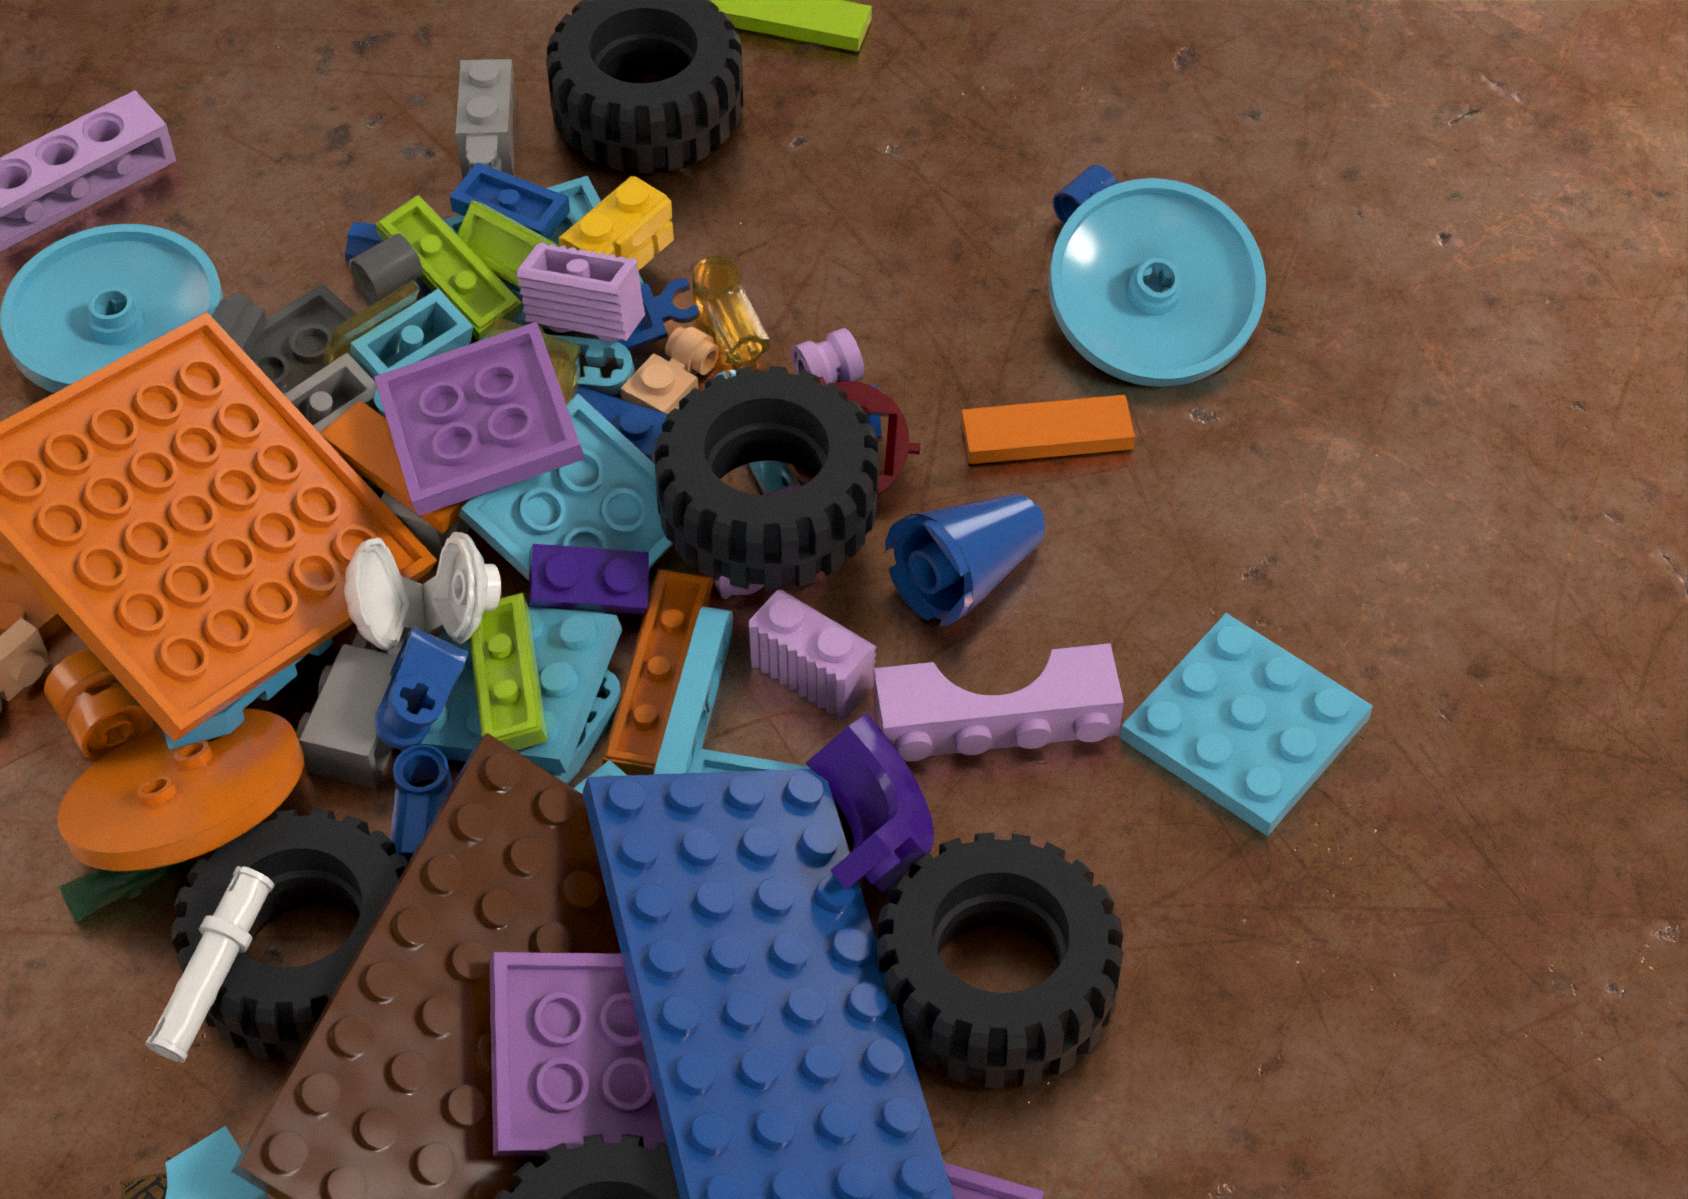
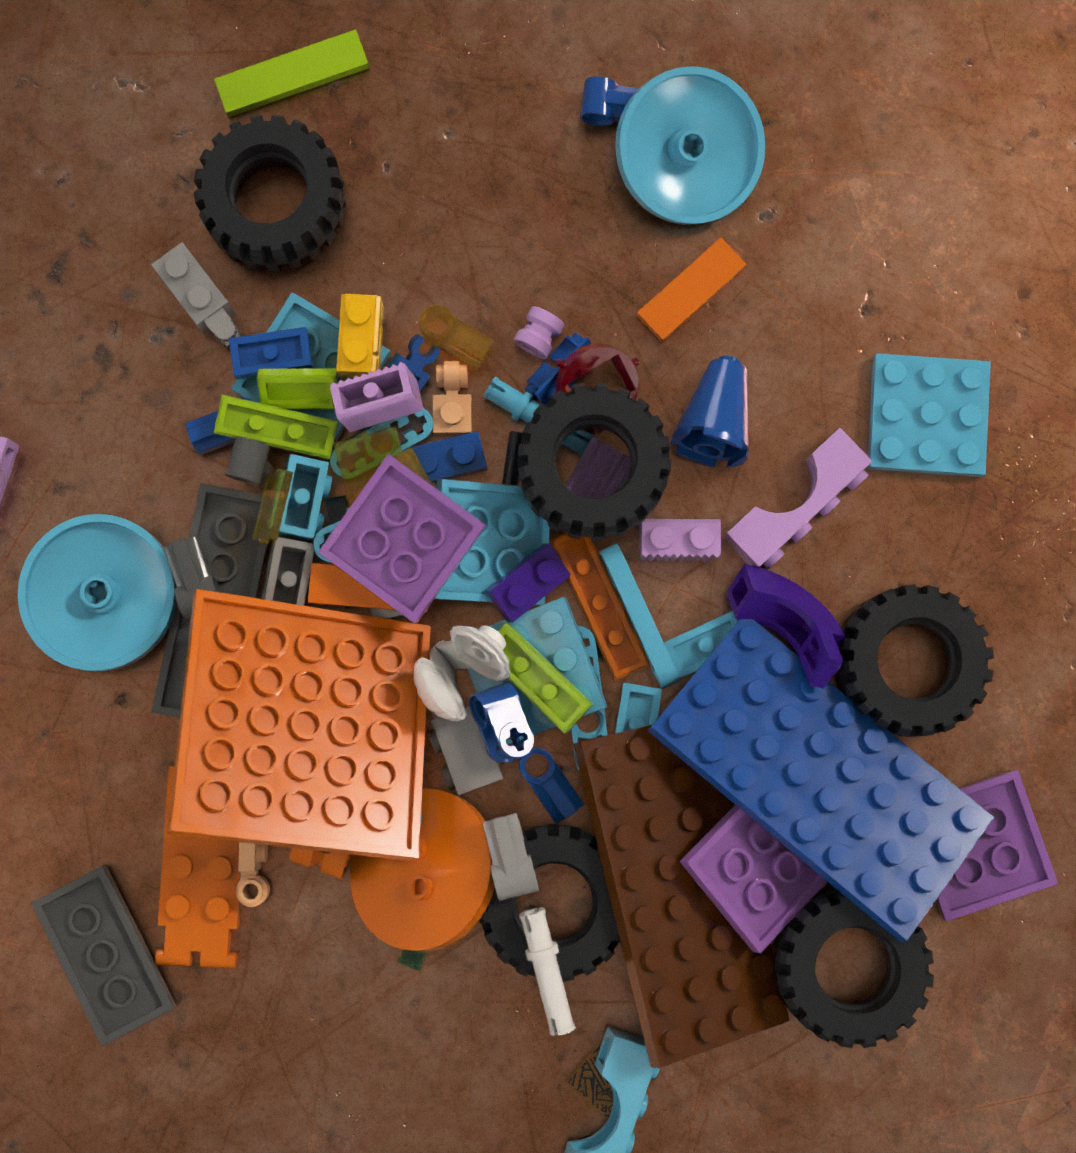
camera: 35 degrees left, 30 degrees up
none -> light grey piece [483,813,539,901]

